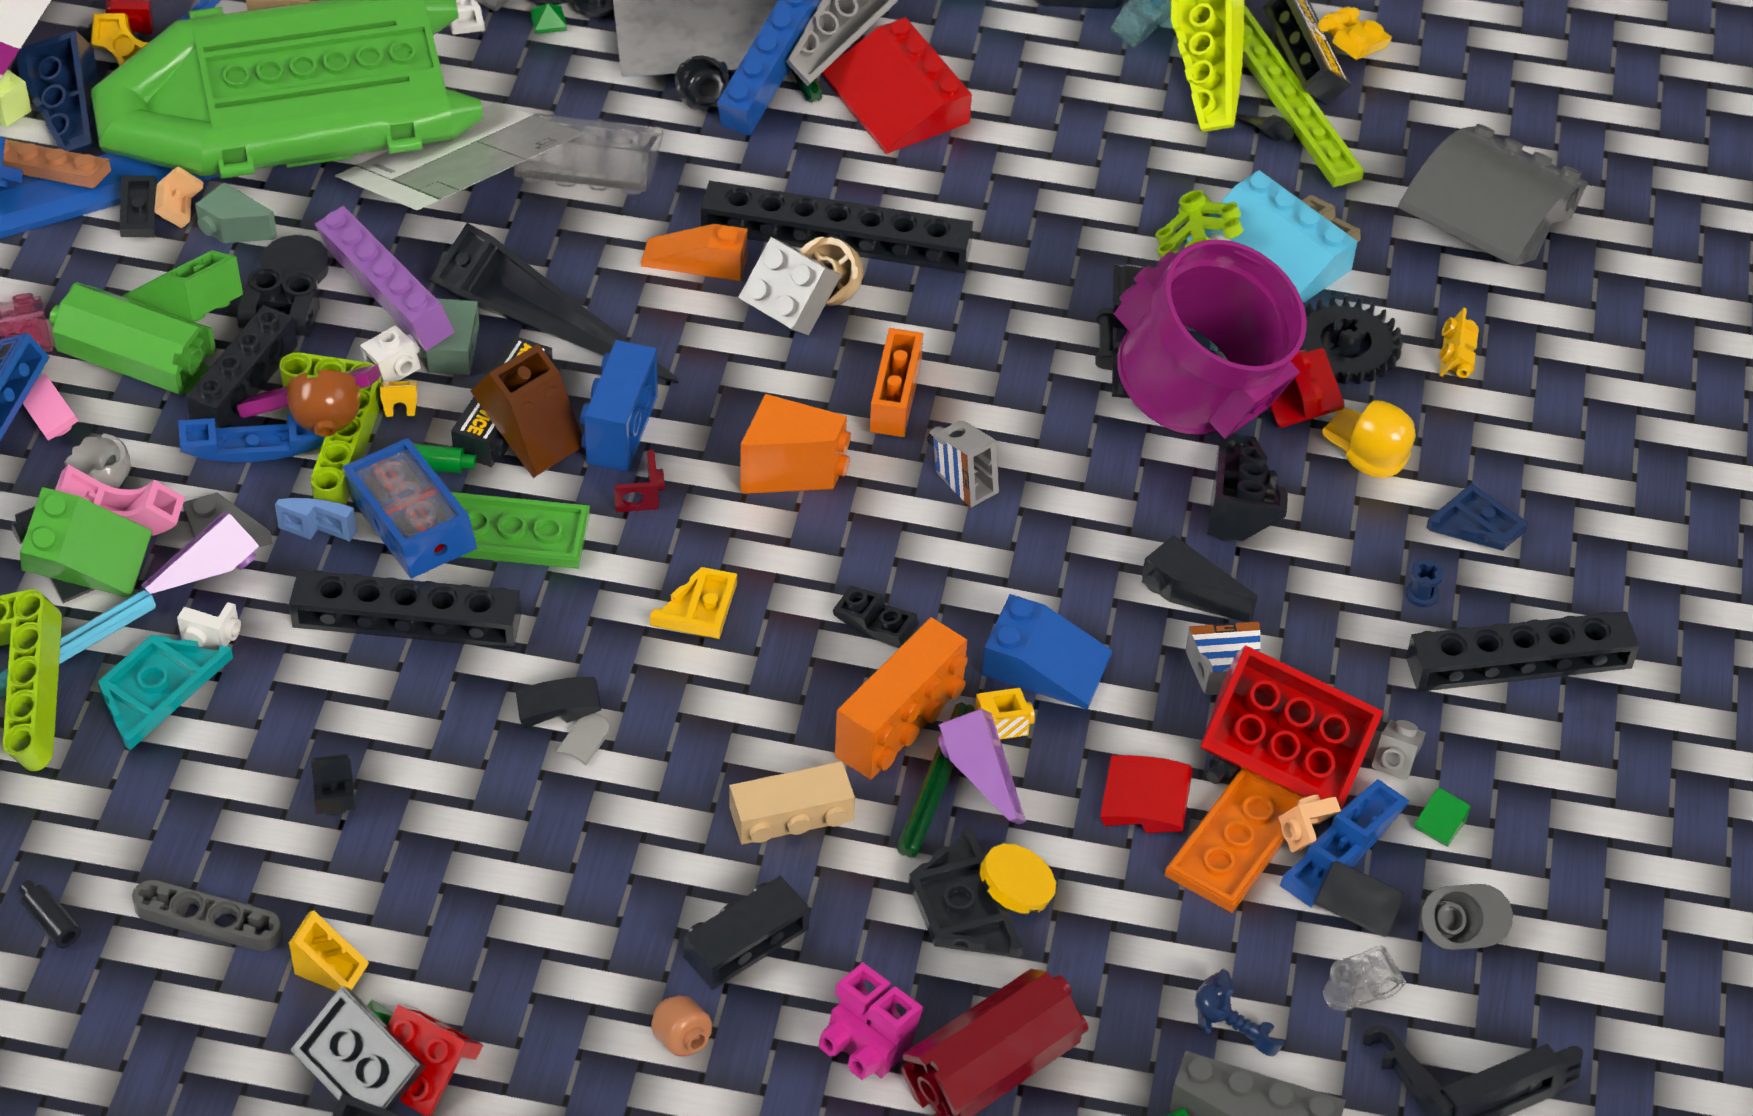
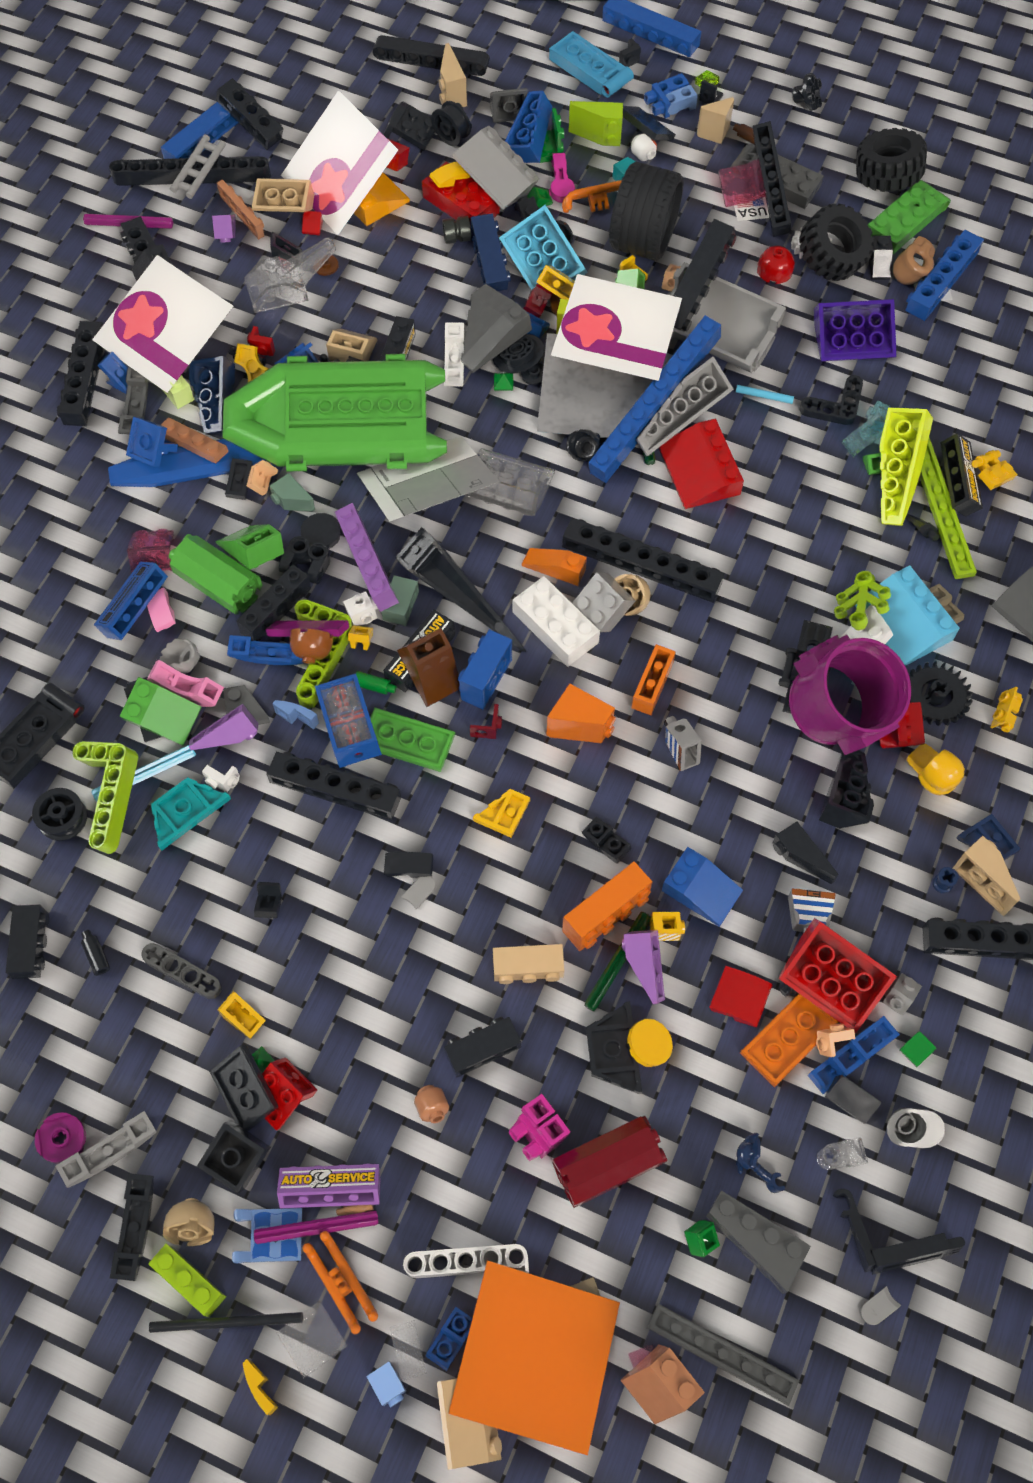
camera: 15 degrees right, 15 degrees up
none -> white brick [513,576,600,667]
none -> bright green slope [863,453,881,475]
none -> tan slope [952,836,1020,917]

